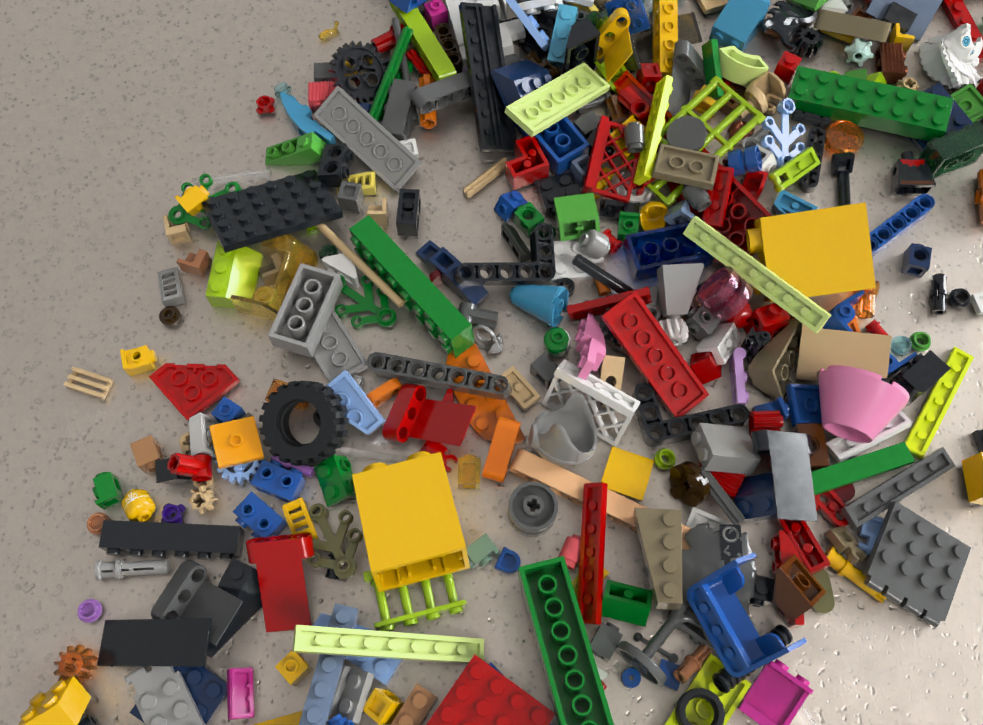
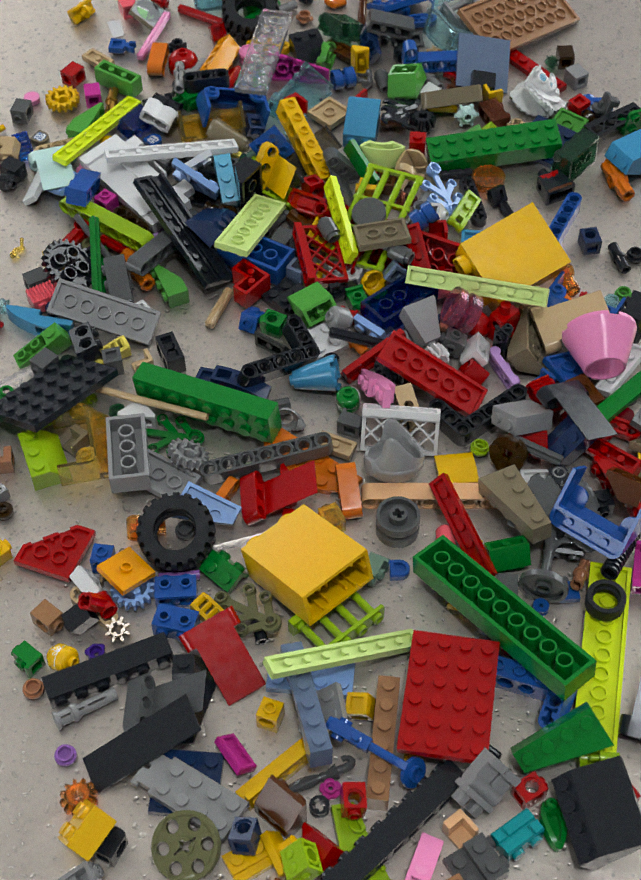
camera: 25 degrees left, 15 degrees down
none -> dark grey brick [29,347,59,375]
none -> bright green slope [149,264,190,309]
none -> light grey gear [167,438,209,471]
none -> light blue plate [353,313,386,339]

